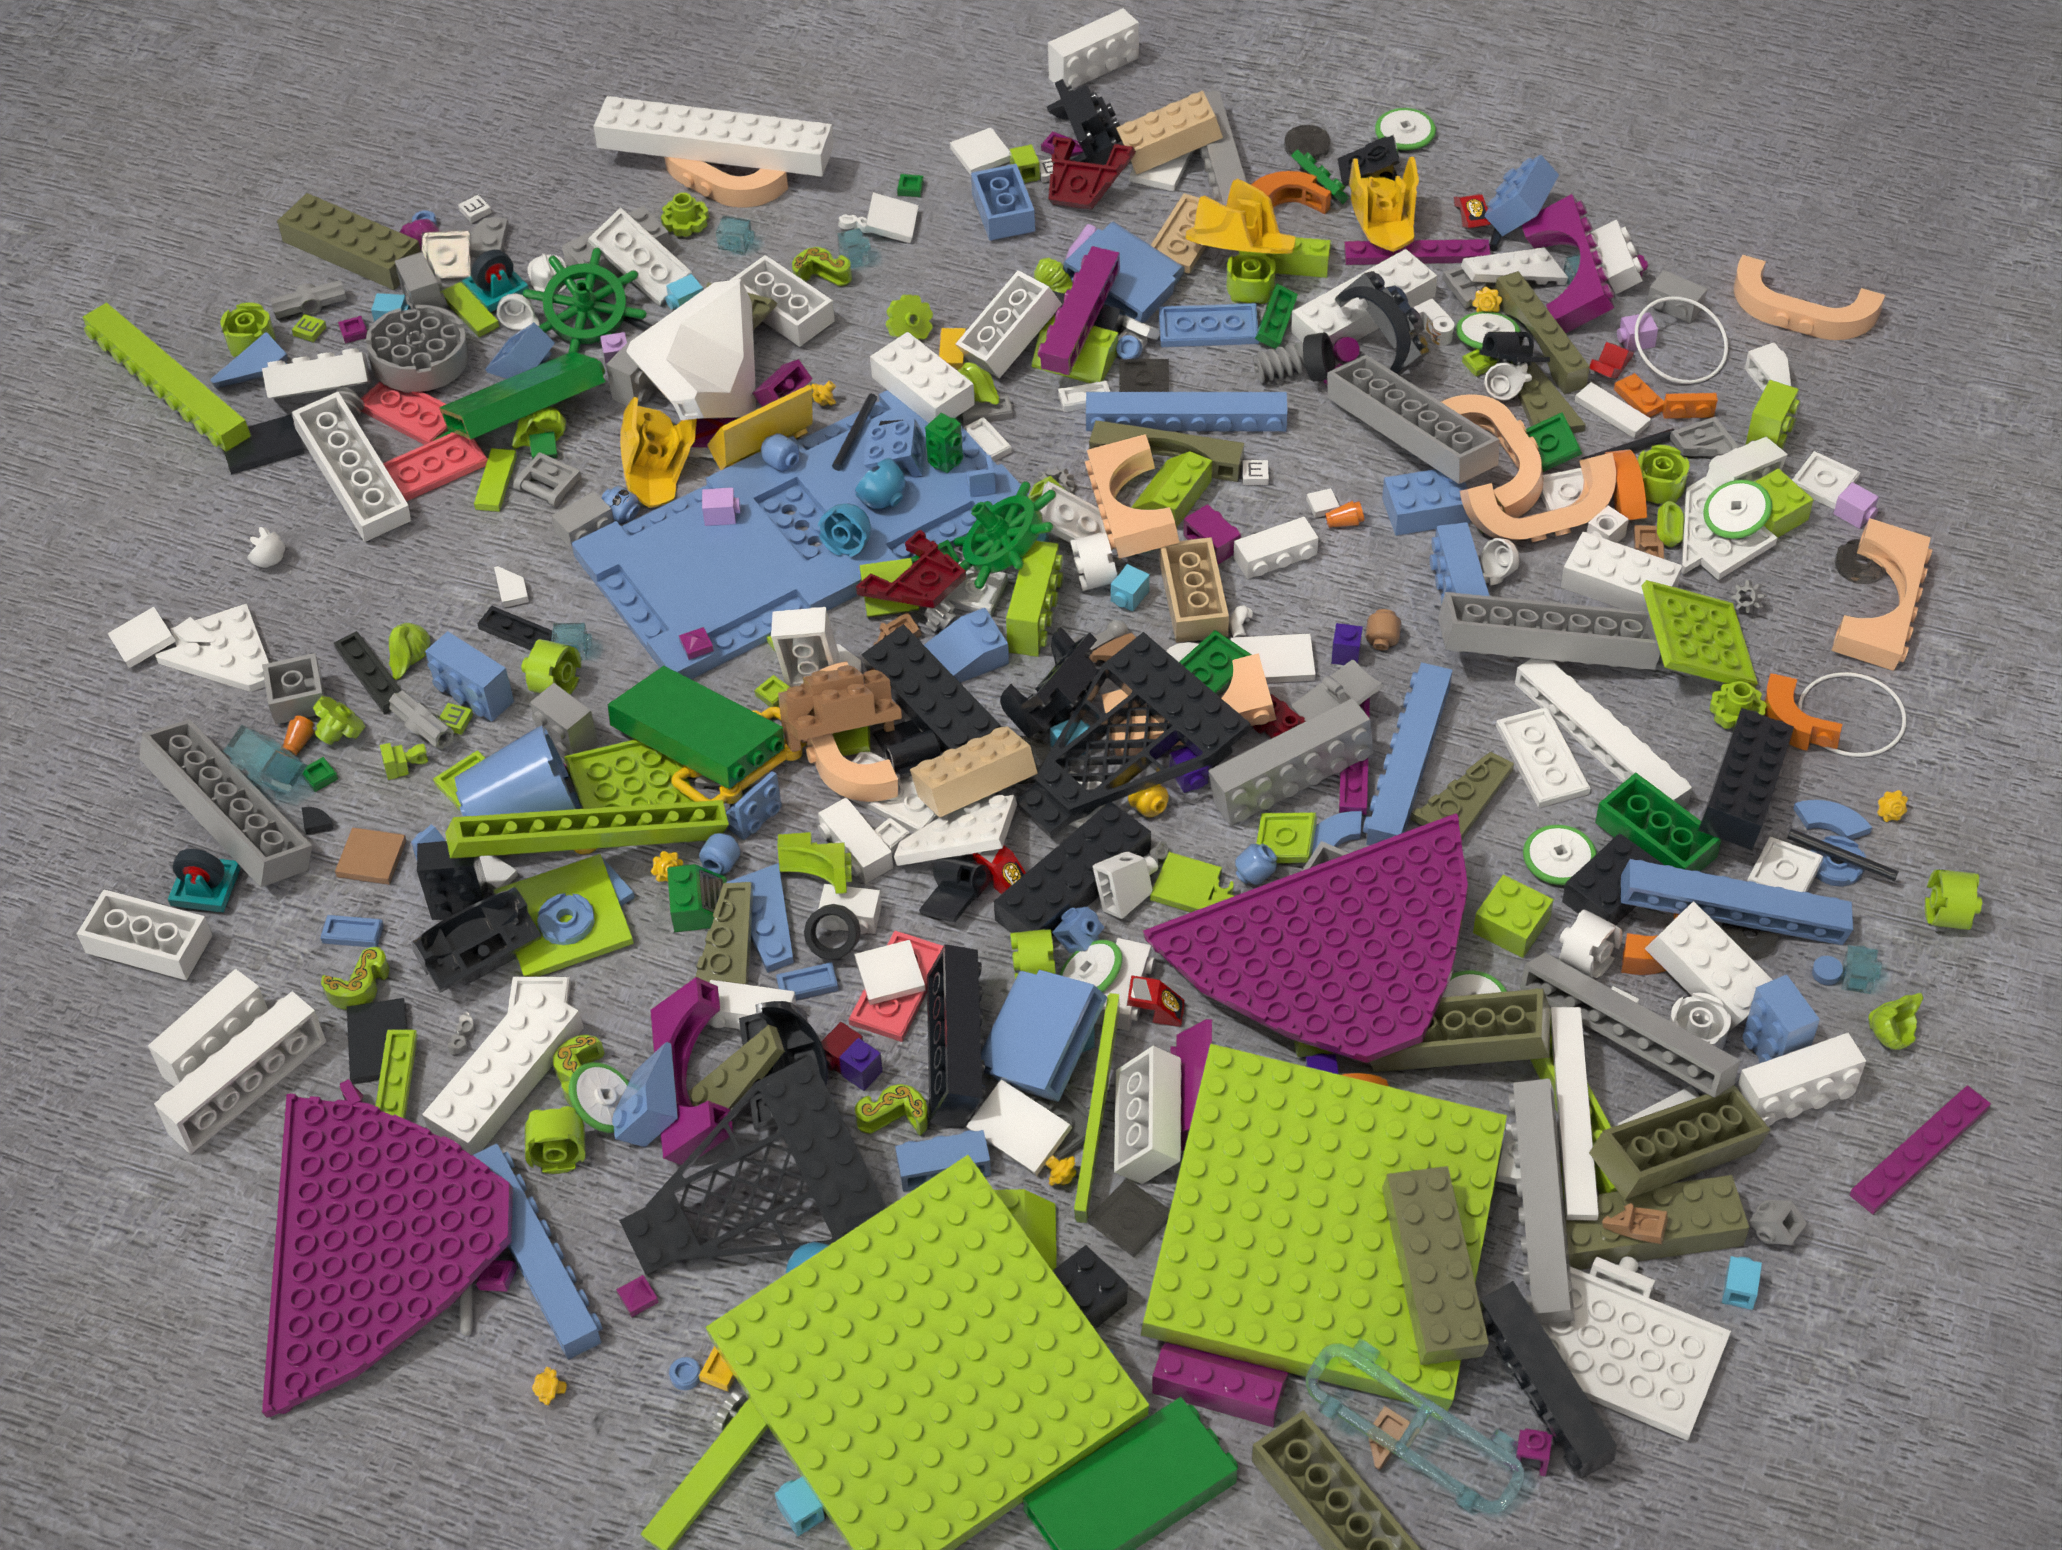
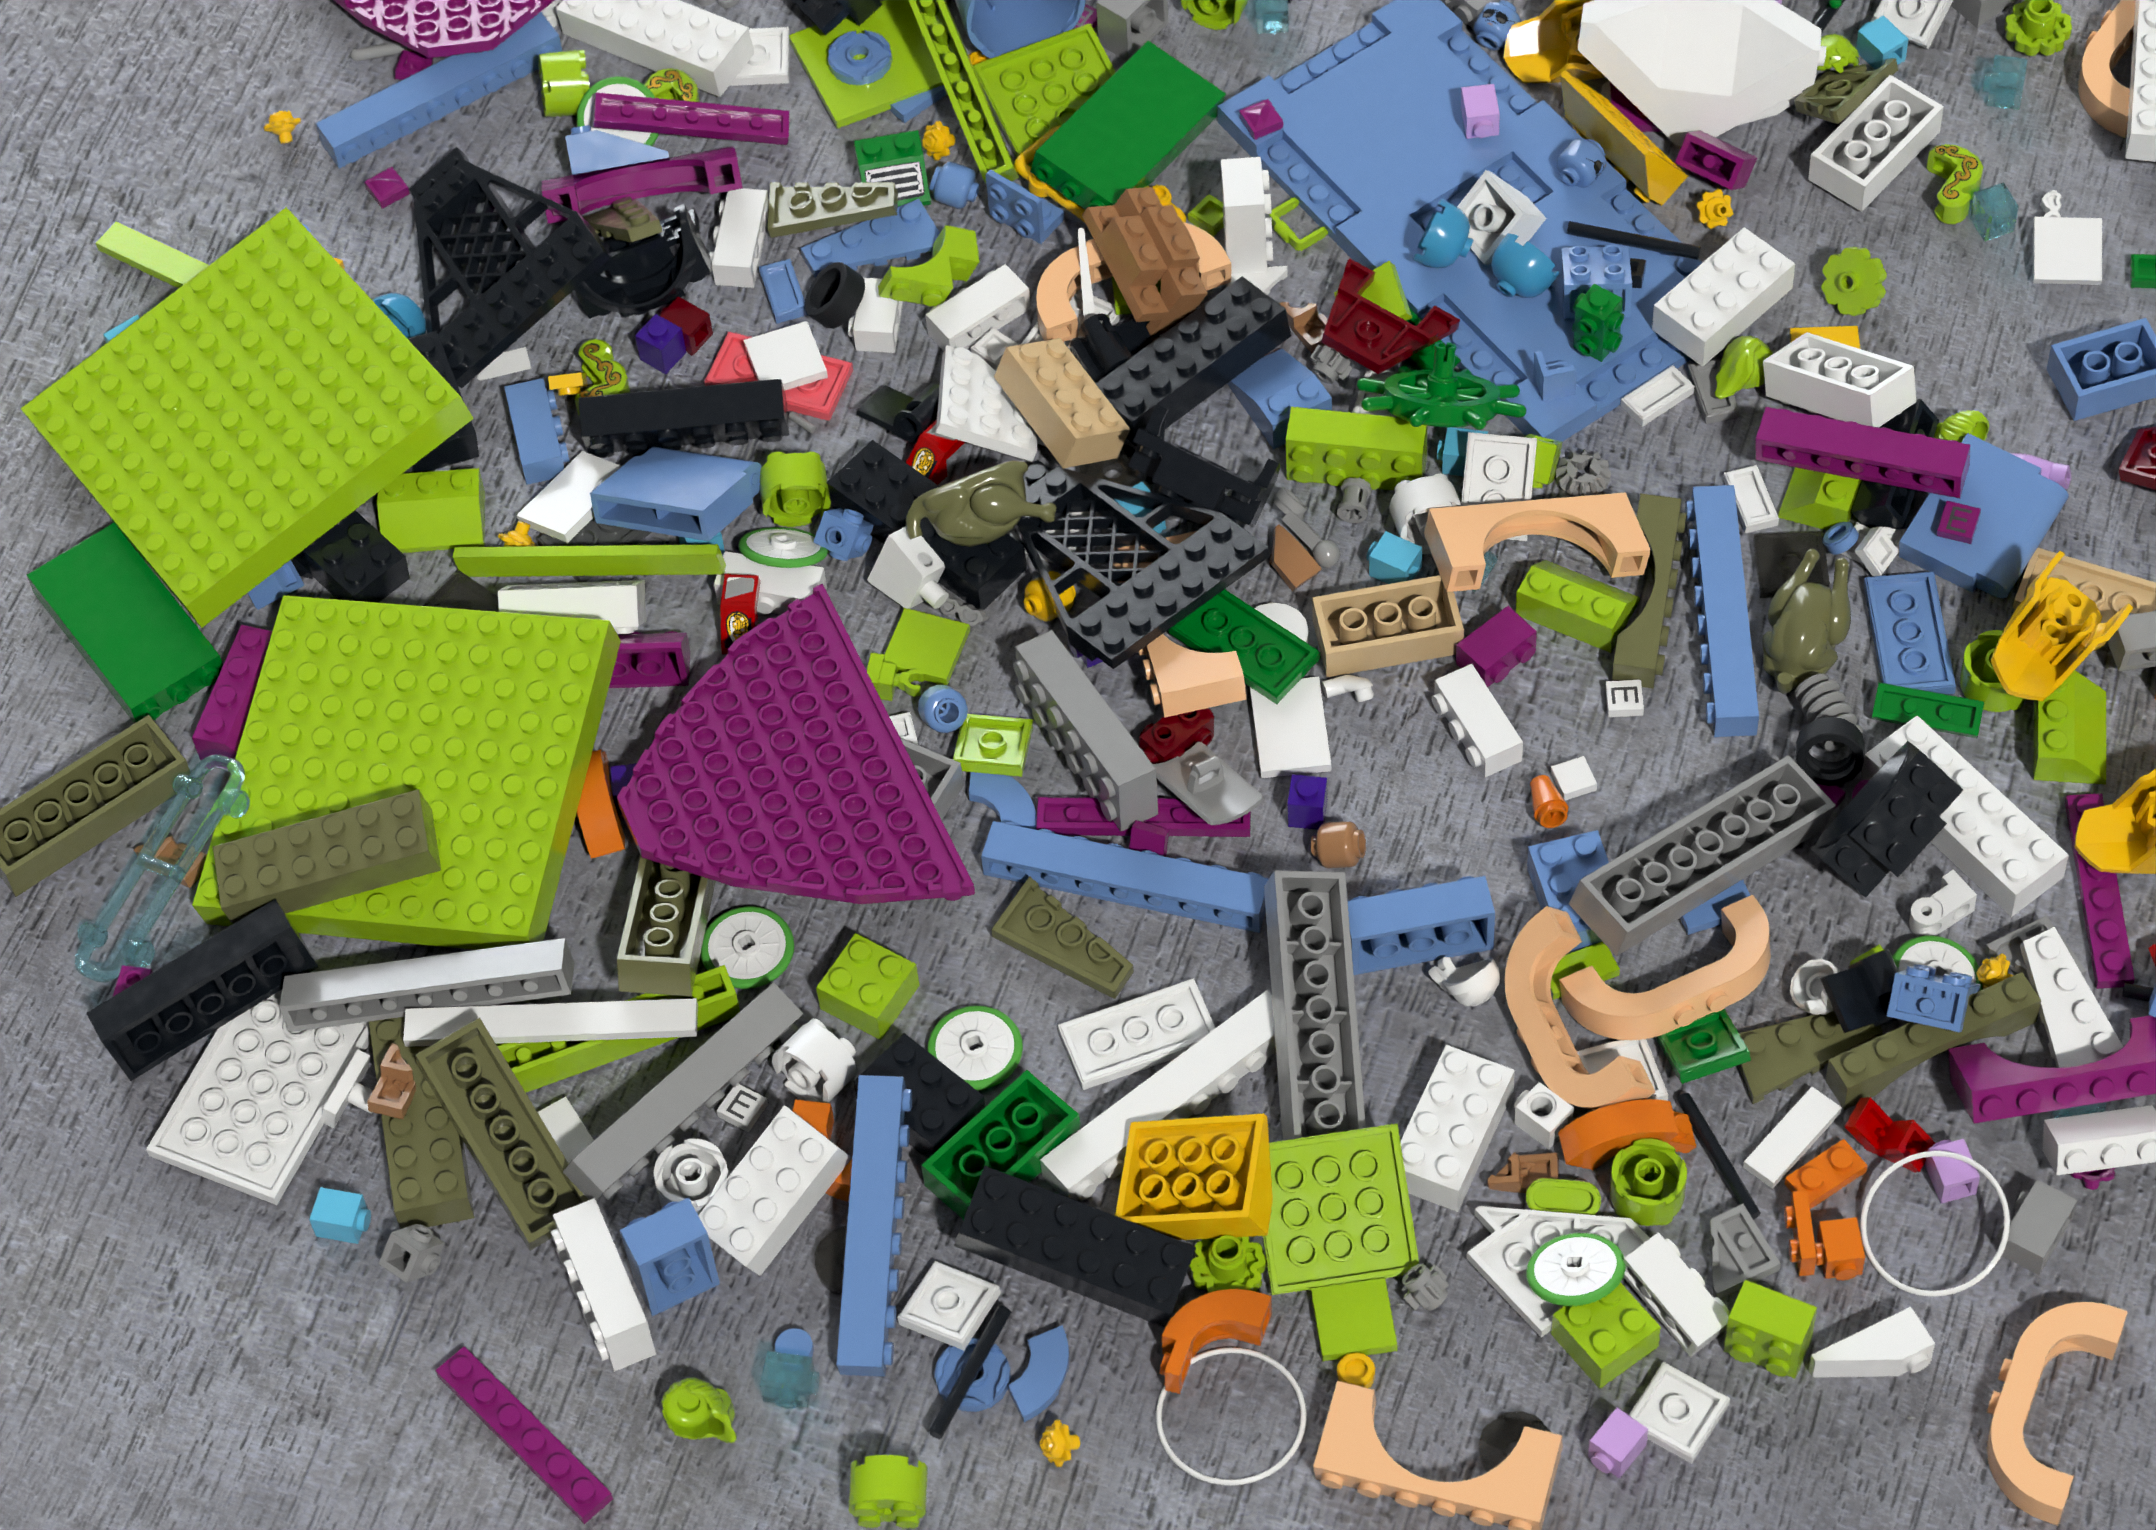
camera: 90 degrees right, 5 degrees up
none -> yellow plate [548,372,588,396]
none -> magenta plate [593,93,789,145]
none -> olive piece [906,460,1056,547]
none -> white sticker [1078,228,1095,321]
none -> yellow slope [1115,1113,1273,1240]
none -> magenta tile [1129,820,1169,857]
none -> lime tile [1311,1278,1398,1362]
none -> light grey bush [1337,478,1372,523]
none -> yellow tile [1337,1353,1375,1388]
none -> white slope [1457,170,1547,265]
none -> olive piece [1762,549,1851,694]
none -> orange brick [1815,1217,1865,1280]
none -> medium blue bracket [1887,964,1981,1032]
none -> magenta tile [1937,501,1981,544]

